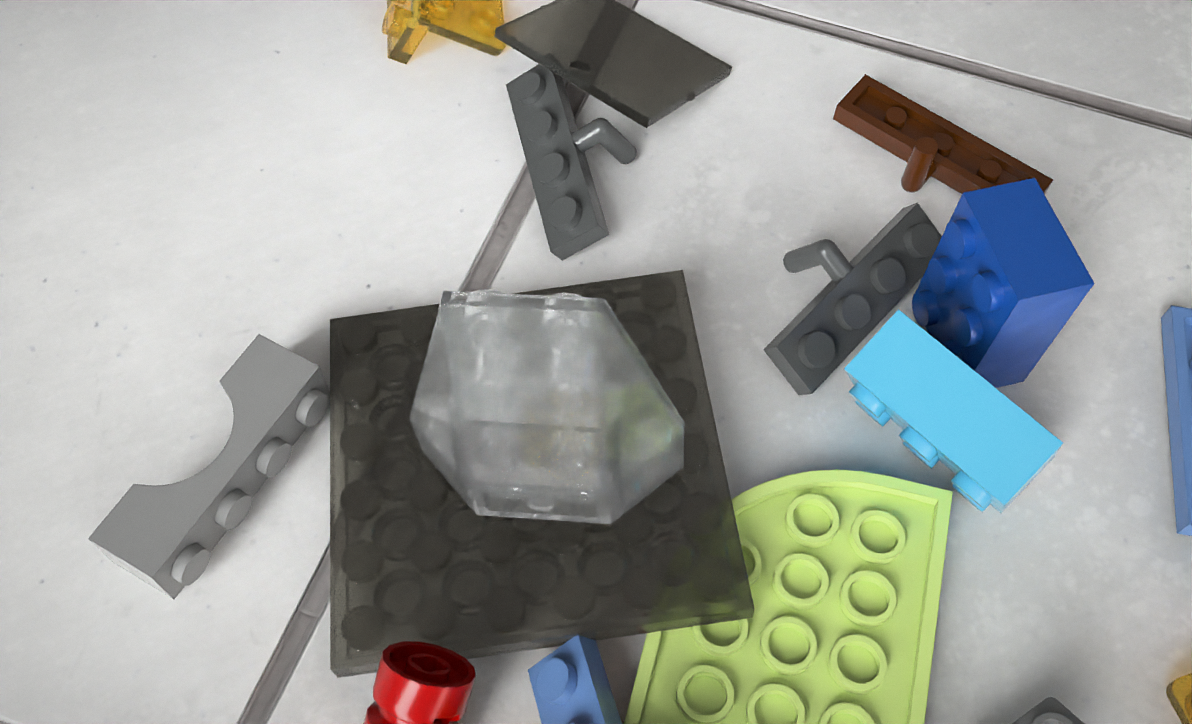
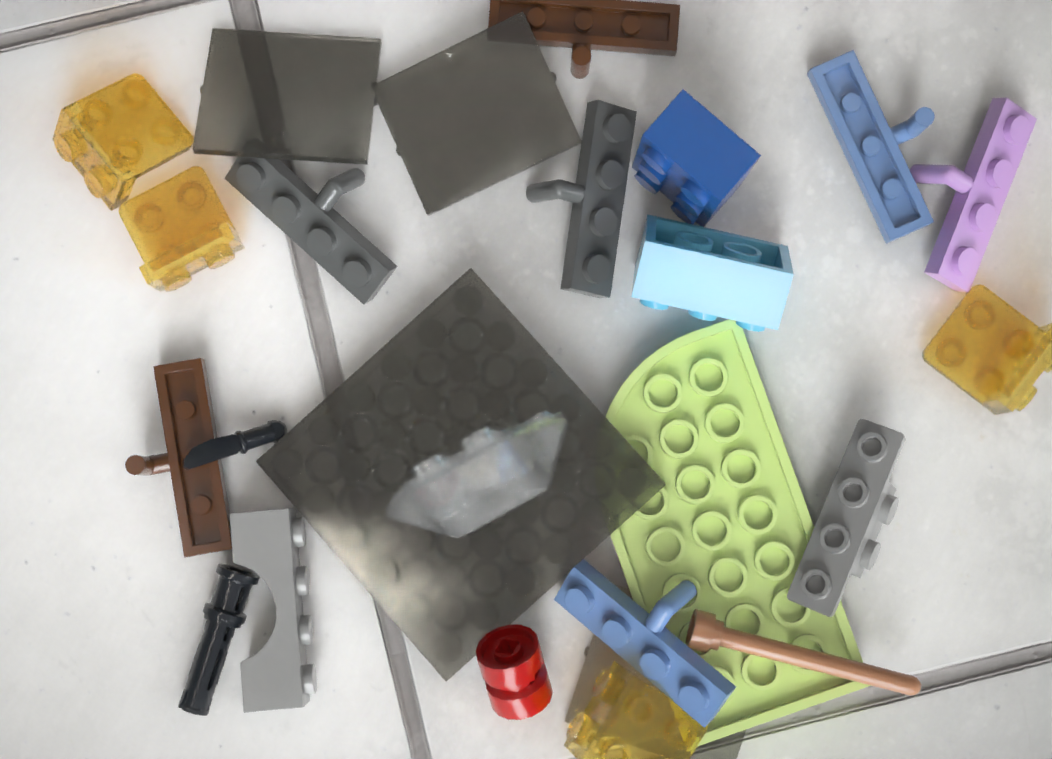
camera: 35 degrees left, 25 degrees up
none -> clear yellow bracket [118,166,245,292]
none -> reddish brown plate [125,358,232,558]
none -> black pin [178,564,260,716]
none -> black piece [182,420,287,470]
none -> clear smoke piece [370,11,583,216]

